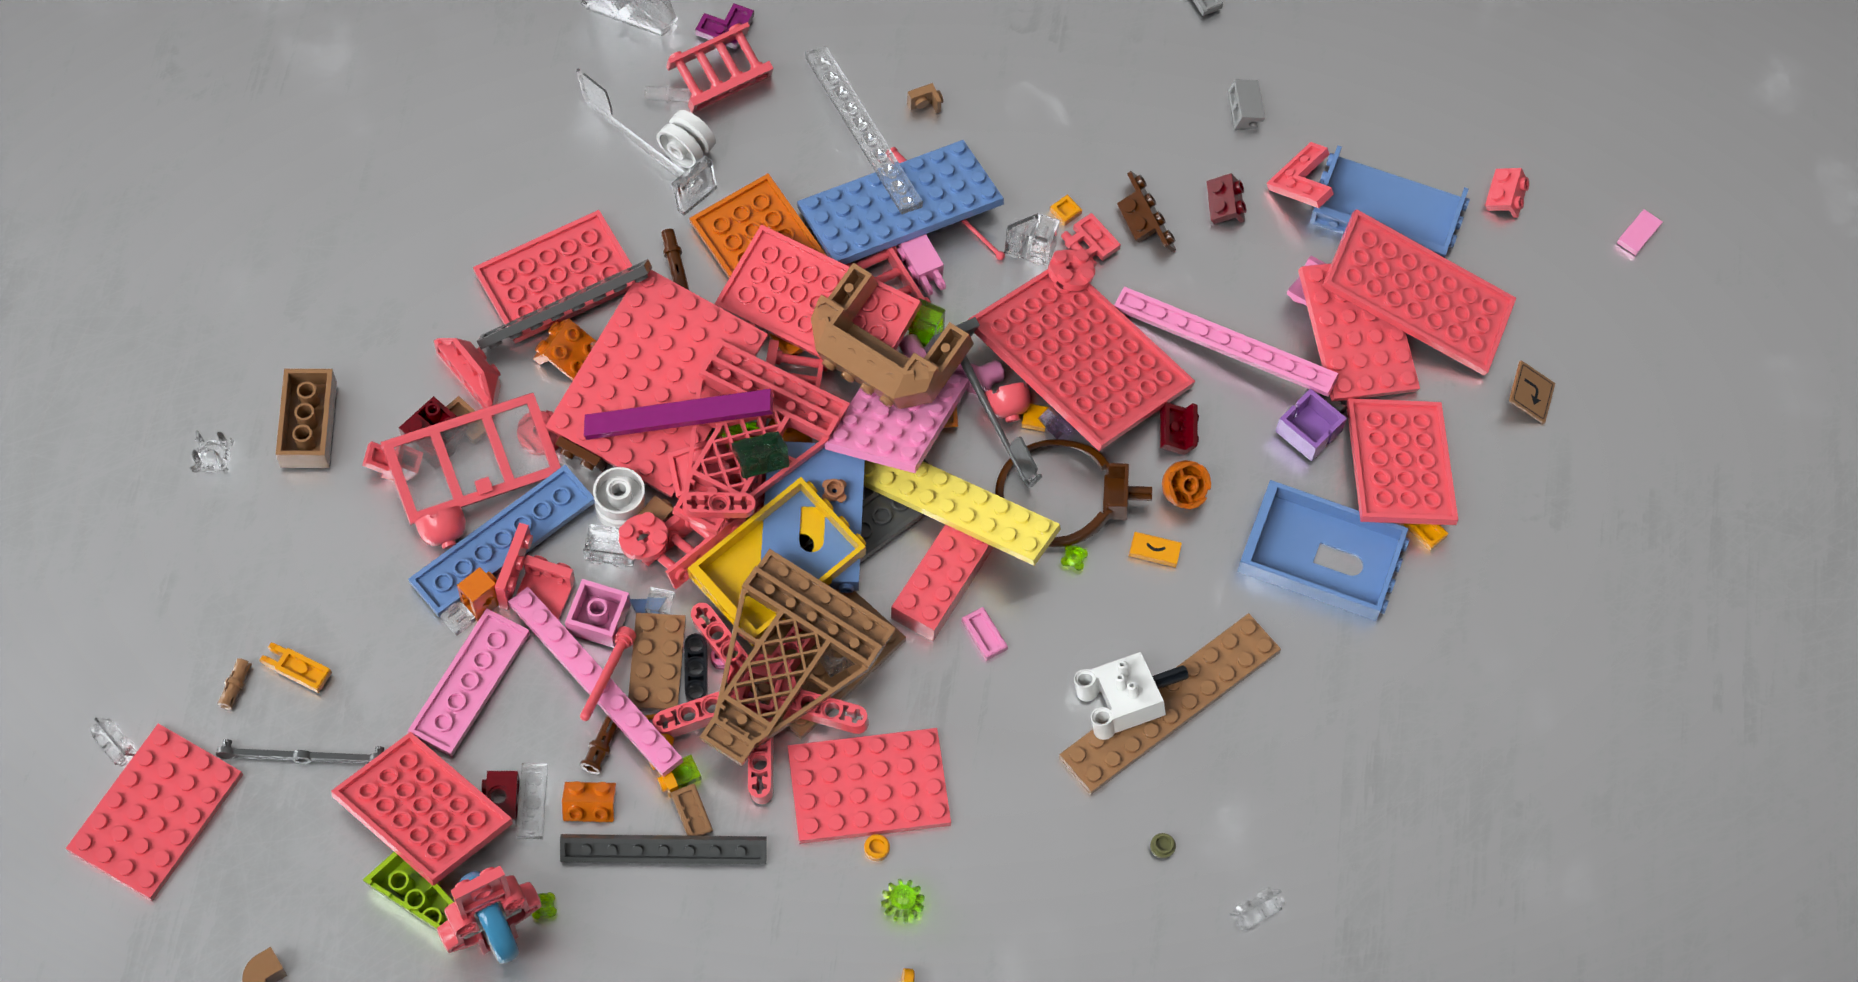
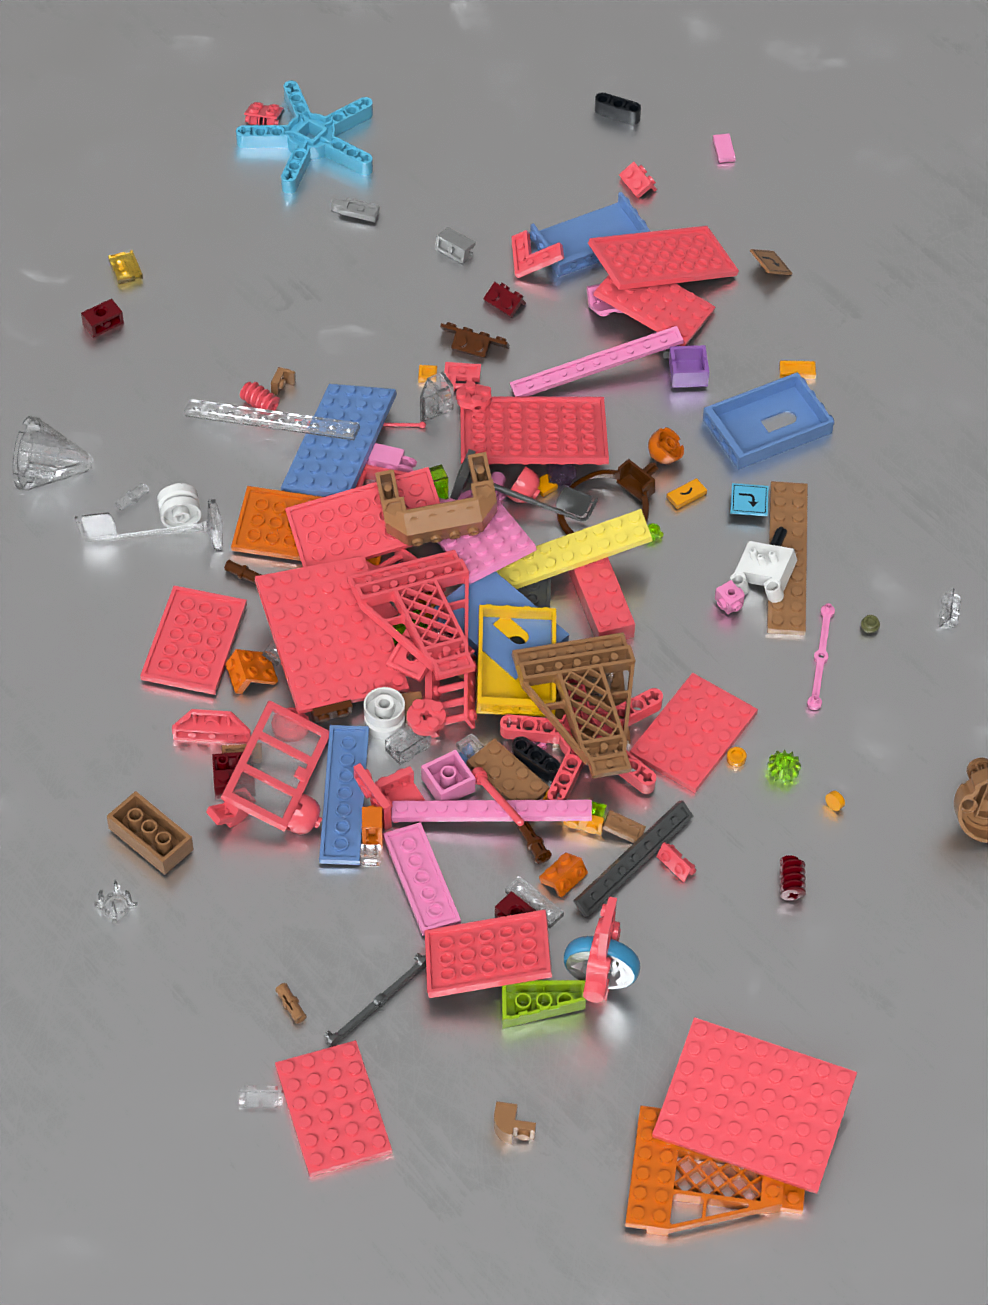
camera: 45 degrees left, 10 degrees down
light orange hinge [259,643,332,693] -> none
dark grey plate [477,259,652,349] -> none
magenta tile [584,389,773,440] -> none
coral fence [666,22,774,113] -> none
coral beam [682,492,756,518] -> none
magenta plate [695,3,754,50] -> none
clear green bracket [731,431,789,478] -> none
nougat plate [822,479,847,503] -> none
bright pink tile [962,607,1008,661] -> none
dark red bracket [1160,403,1199,455] -> none
coral plate [1346,398,1458,525] -> none
none -> coral piece [240,382,280,416]
none -> black beam [595,92,641,124]
none -> coral hinge [656,842,697,882]
none -> bright pink brick [715,580,745,614]
none -> medium azure piece [730,483,769,516]
none -> bright pink piece [807,603,835,710]

